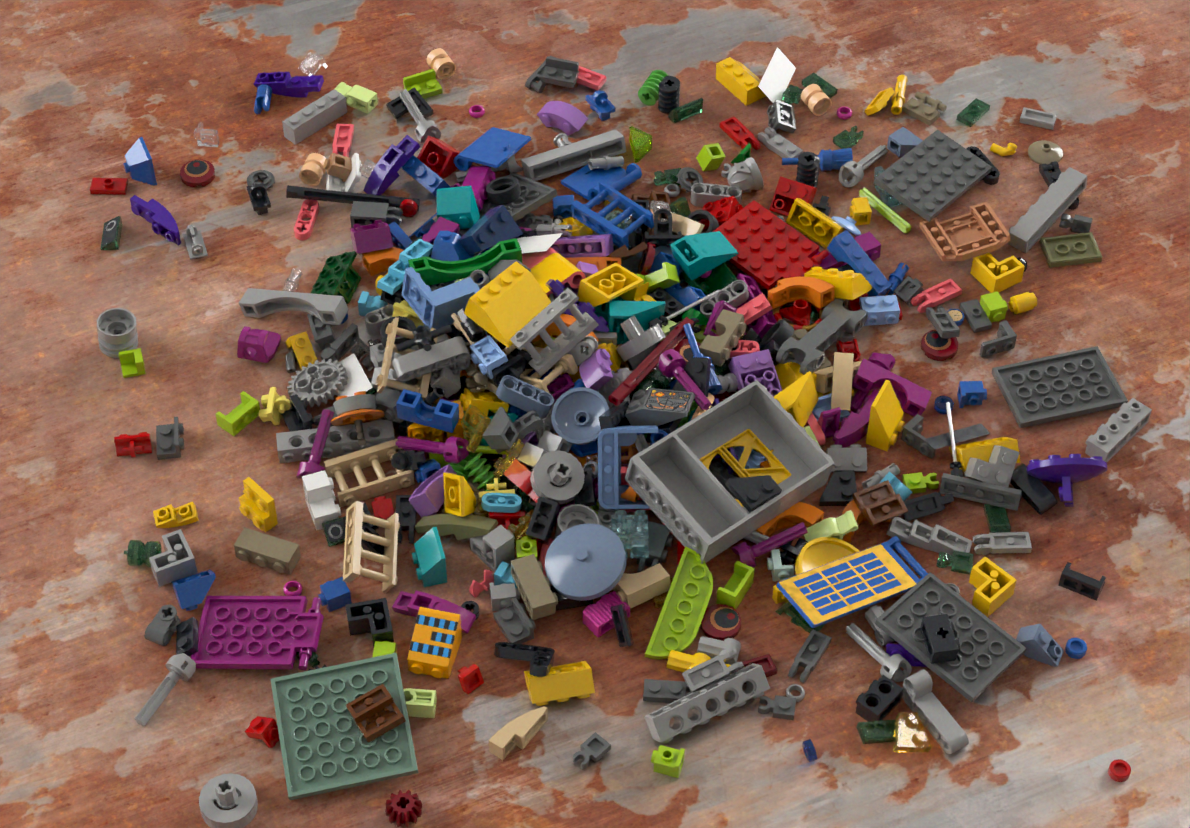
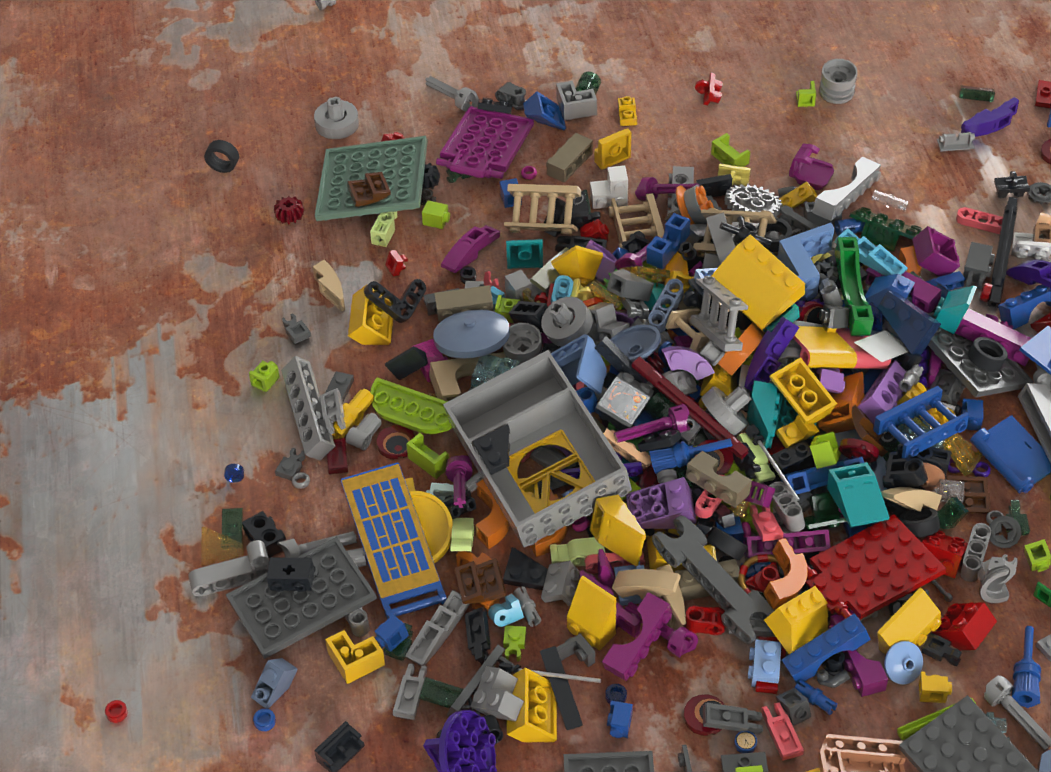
camera: 105 degrees right, 0 degrees up
dark grey bracket [156,417,184,460] -> none
black brick [345,598,394,648] -> none
light orange slope [407,607,462,679] -> none
light grey pin [588,156,624,170] -> none
green slope [682,308,709,325] -> none
dark grey hinge [788,629,832,683] -> none
black piece [796,152,820,187] -> none
none -> blue brick [374,612,409,652]

